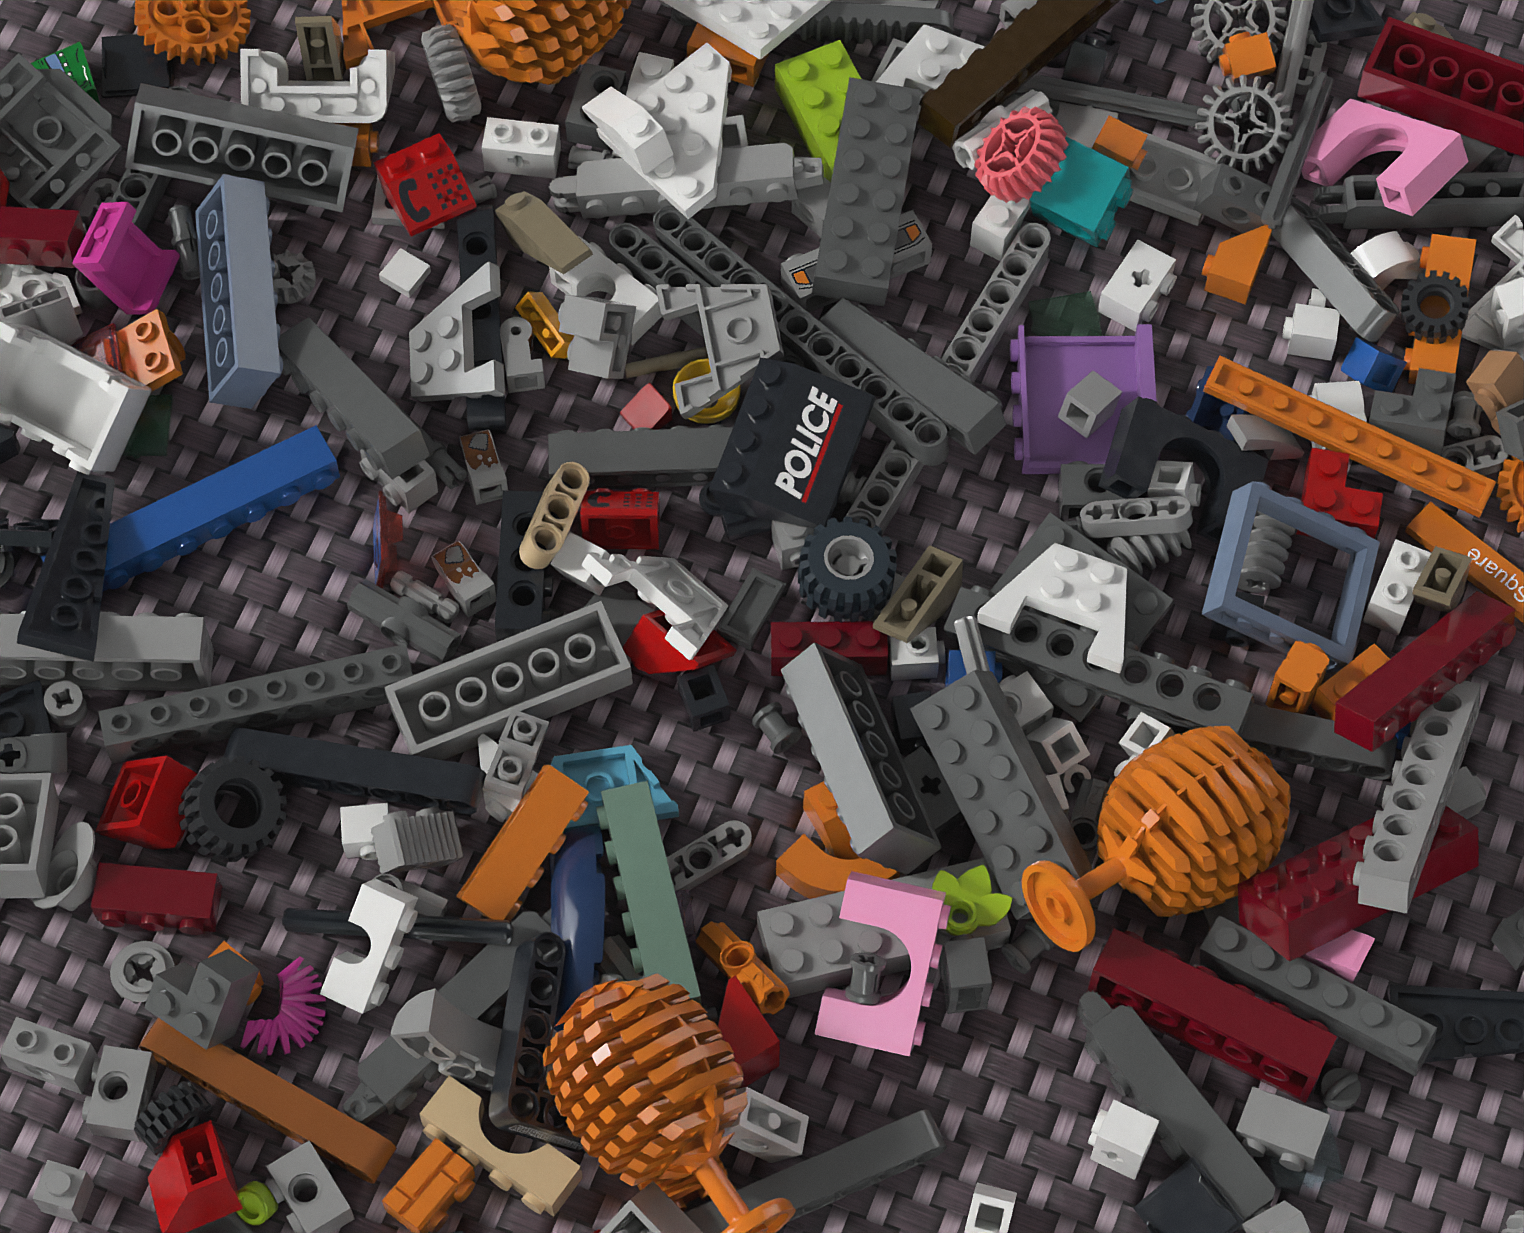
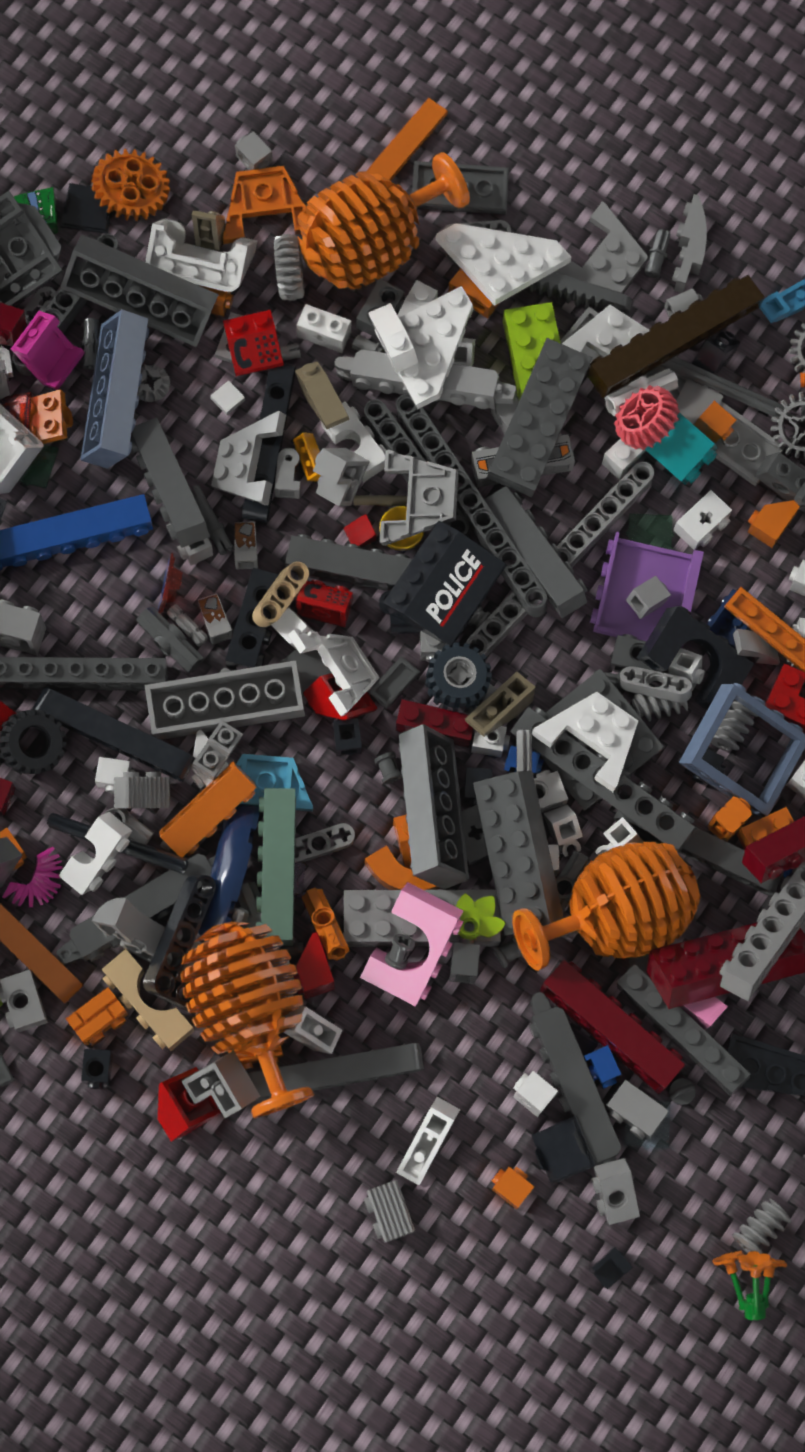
camera: 10 degrees right, 10 degrees up
none -> blue brick [584,1045,621,1089]

